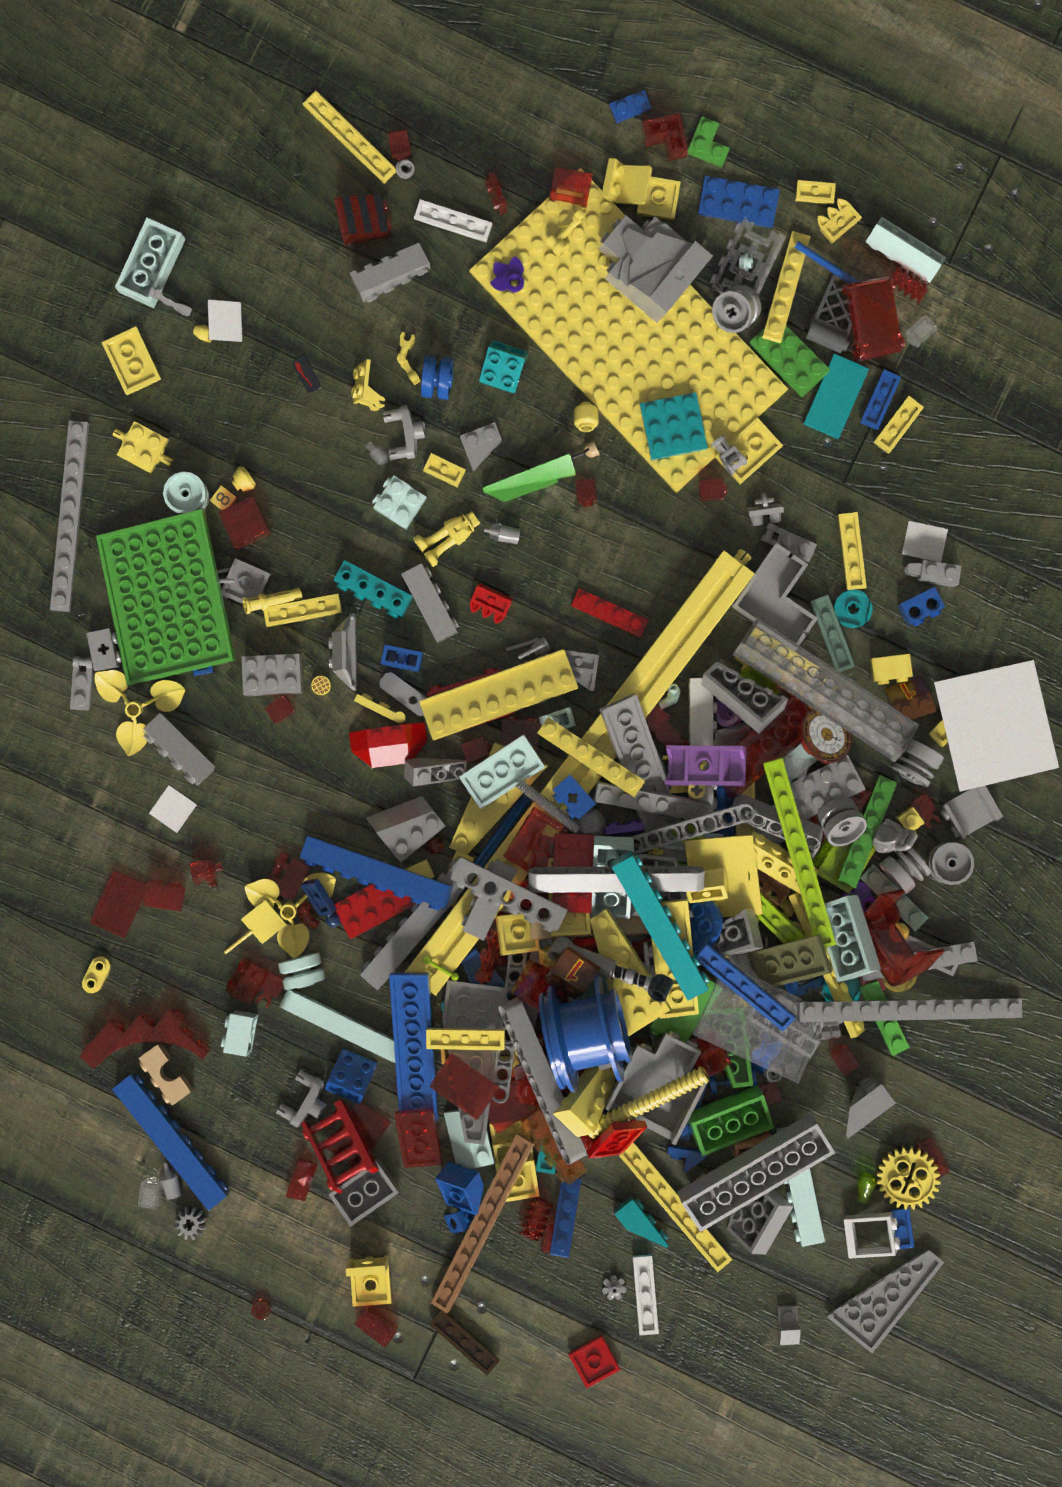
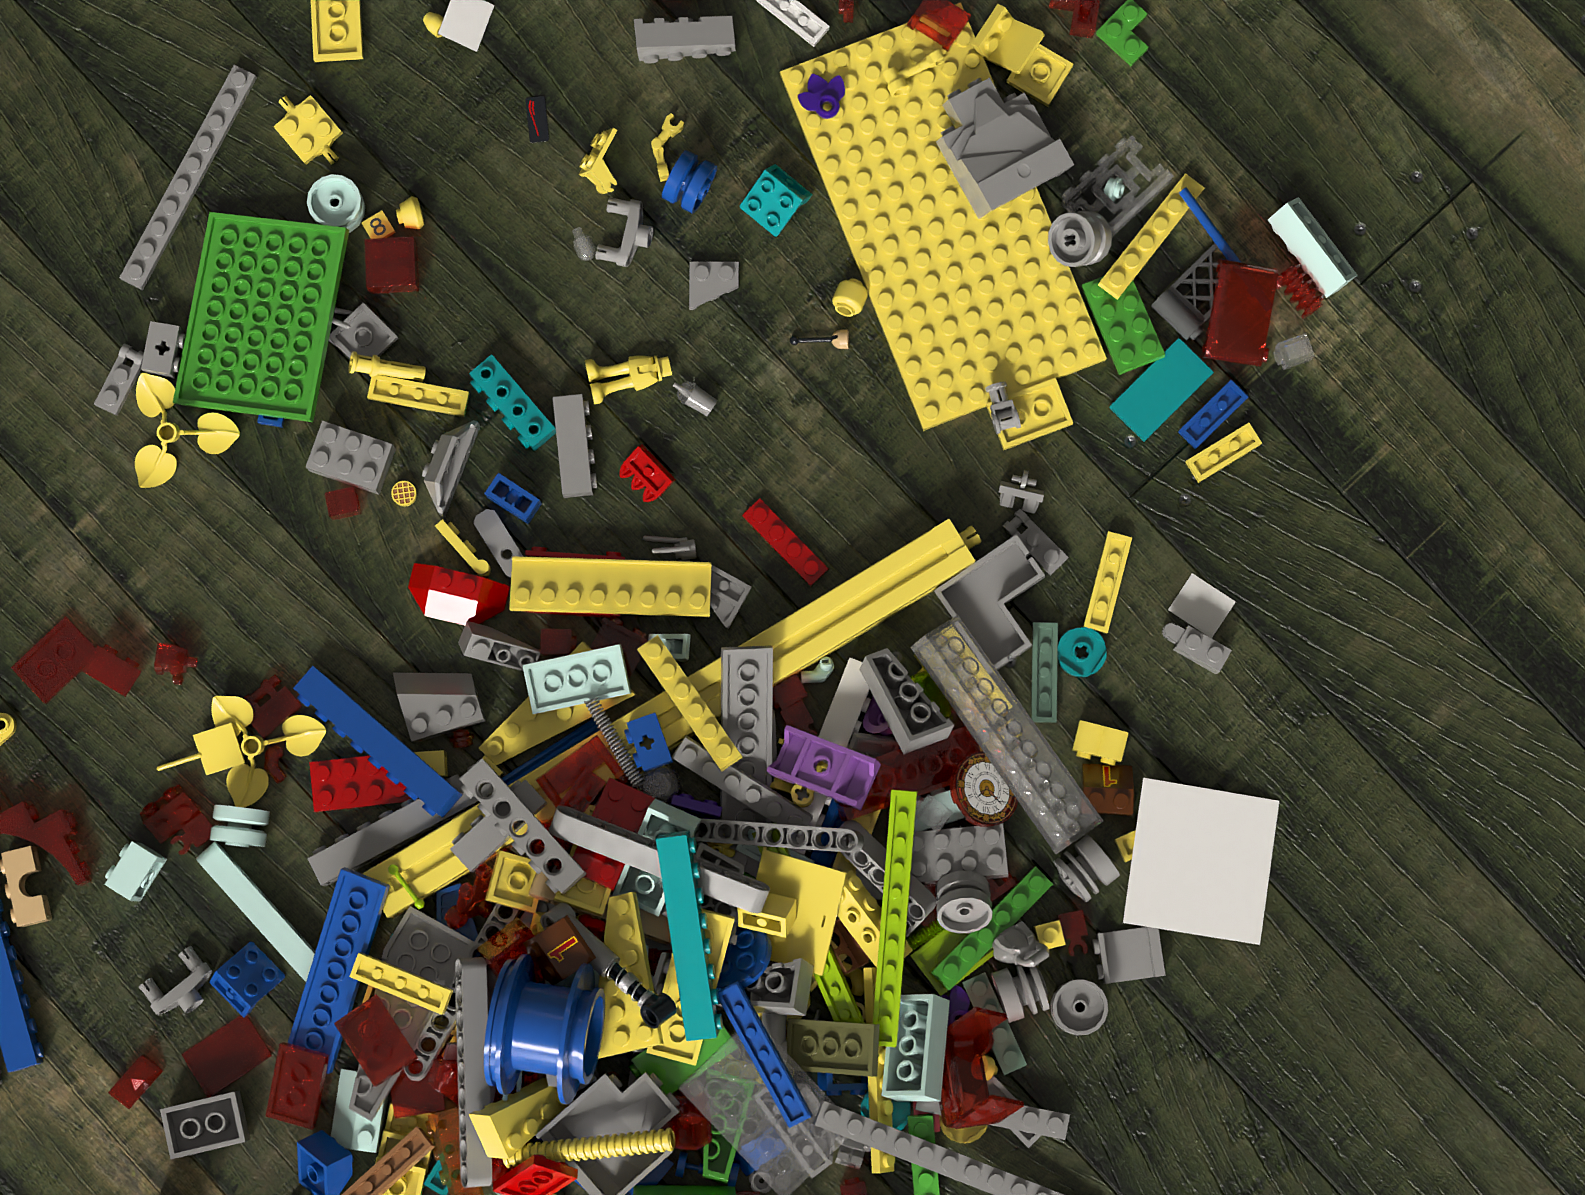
camera: 25 degrees right, 5 degrees down
light grey brick [143,713,215,786] -> none
white sticker [149,785,197,833] -> none
dark blue plate [300,879,341,928] -> none
red fence [301,1099,380,1194] -> none
light aqua plate [373,476,427,530] -> none
light yellow plate [423,453,466,488] -> none
wedge [482,454,576,502] -> none
clear red bracket [575,479,597,507] -> none
teal plate [640,392,708,461] -> none
blue plate [698,176,780,228] -> none
clear red brick [698,478,727,502] -> none
light yellow plate [795,180,836,204] -> none
light yellow plate [818,199,862,244] -> none
blue brick [898,587,945,627] -> none

